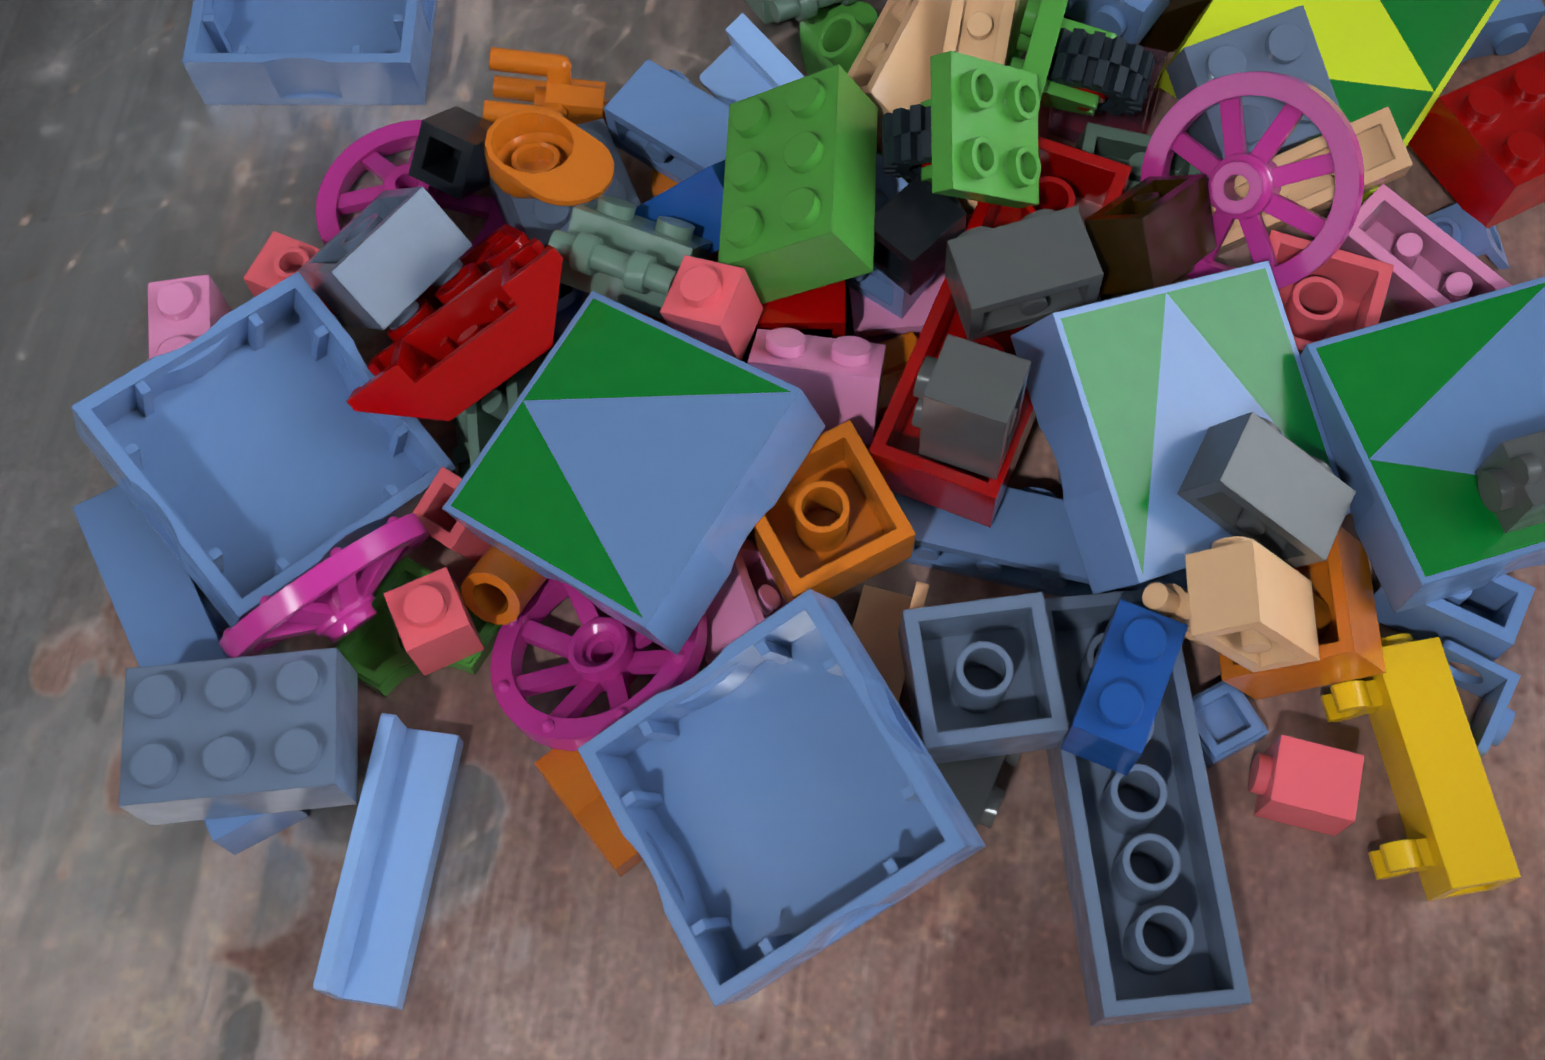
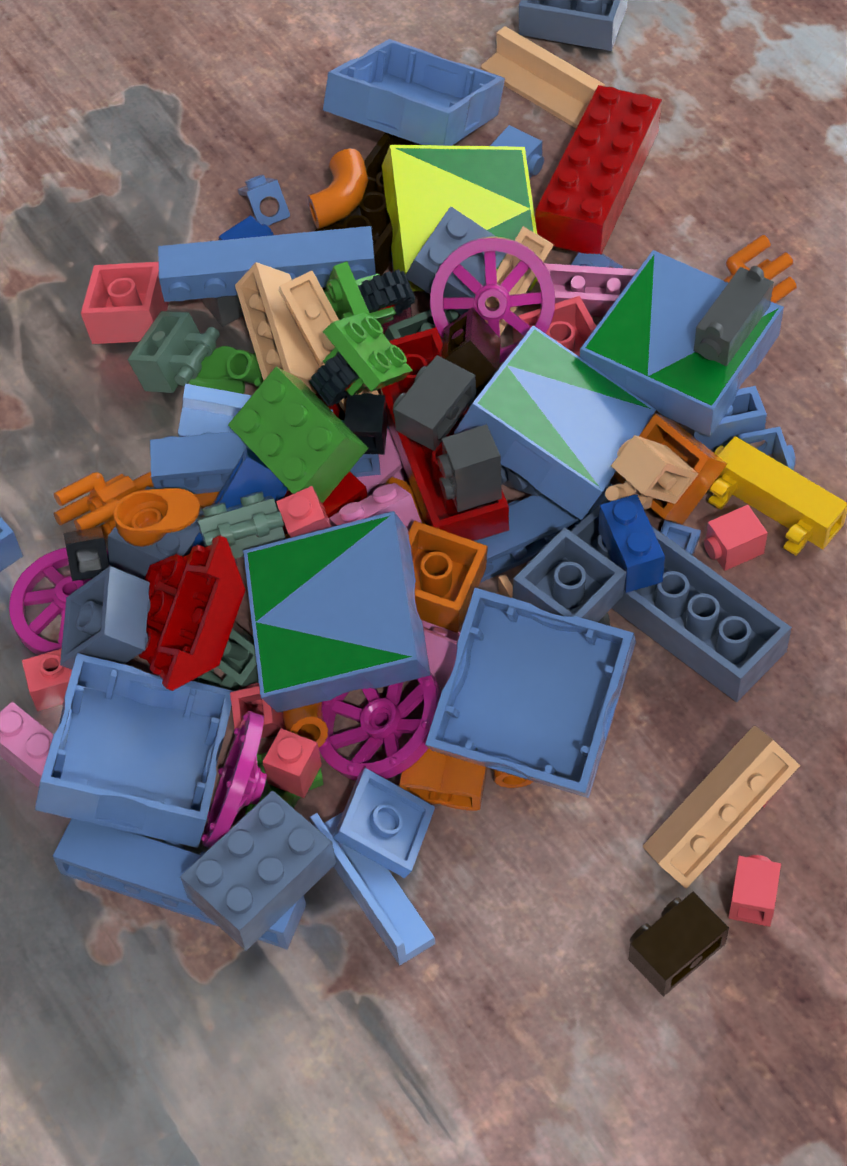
camera: 40 degrees left, 10 degrees down
brick [1177,412,1356,568] -> none
none -> medium blue plate [333,768,435,878]

